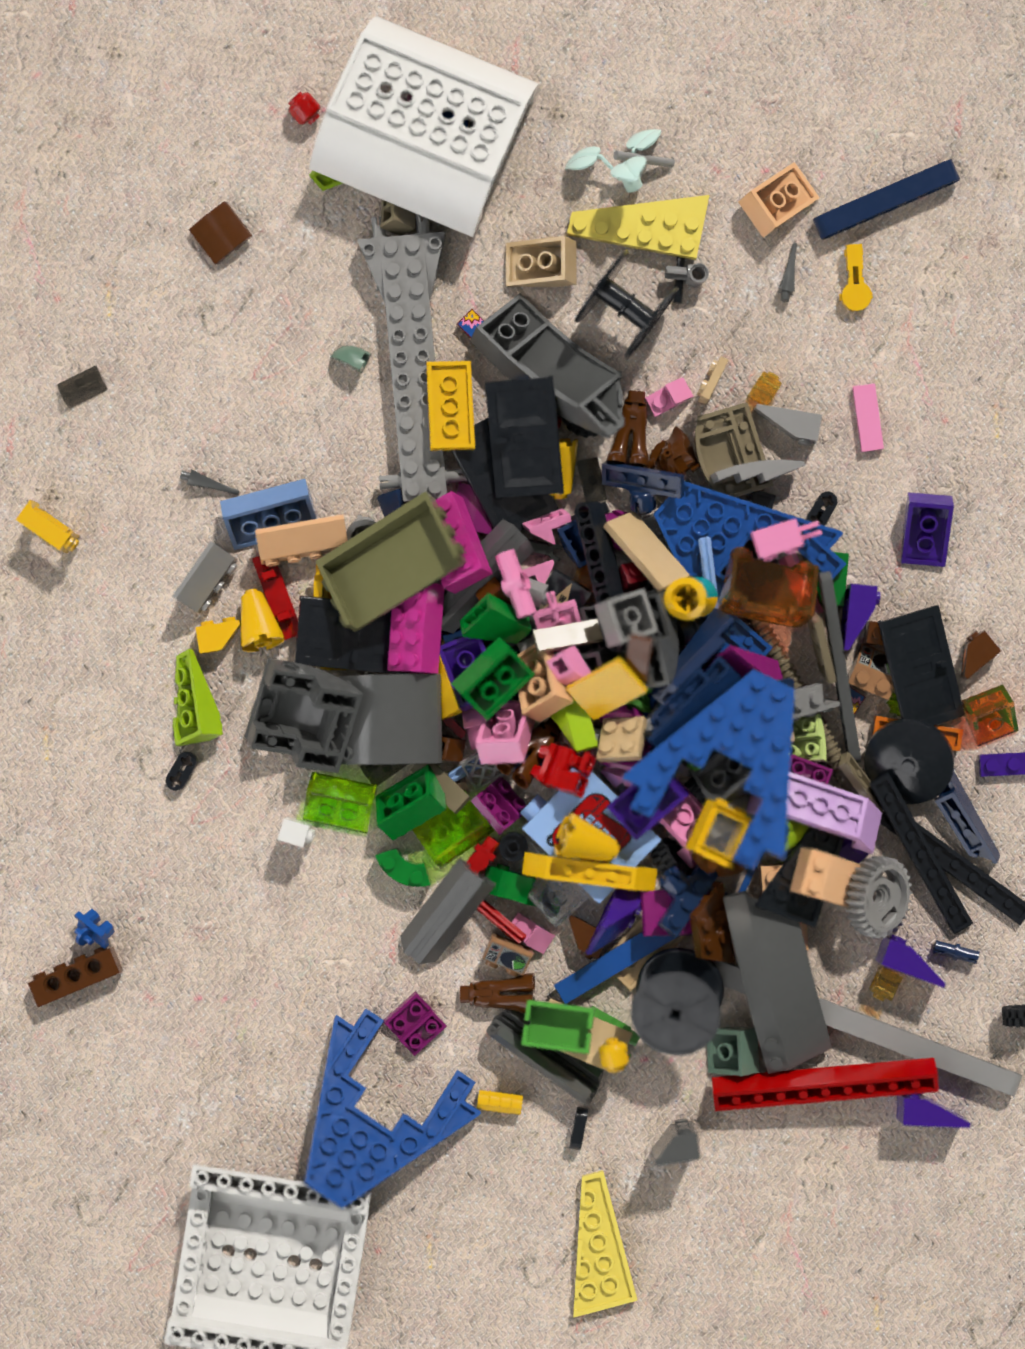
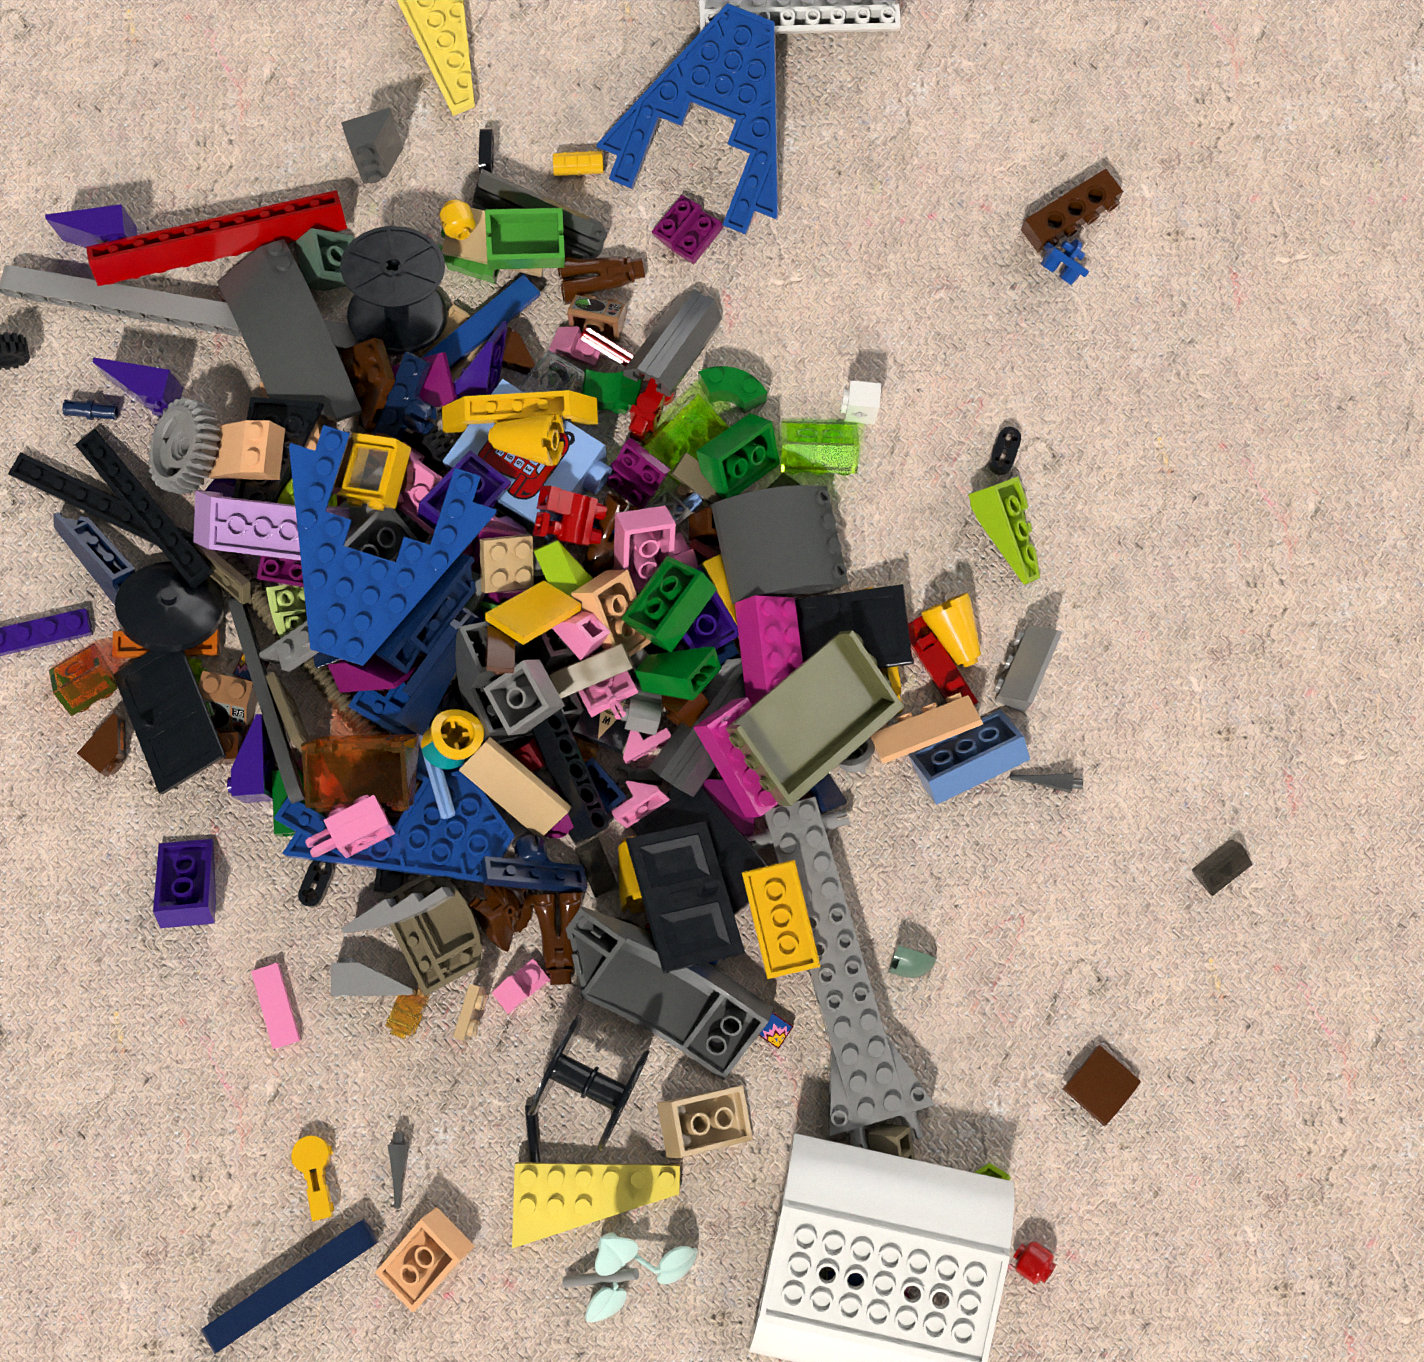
camera: 165 degrees right, 10 degrees down
yellow window [16,499,80,554] -> none
yellow slope [195,617,241,654] -> none
dark grey slope [244,658,363,773] -> none
bright pink piece [495,549,537,619] -> none
black wheel [499,831,528,862] -> none
light grey axle [664,263,709,287] -> none
clear yellow brick [868,965,903,1002] -> none

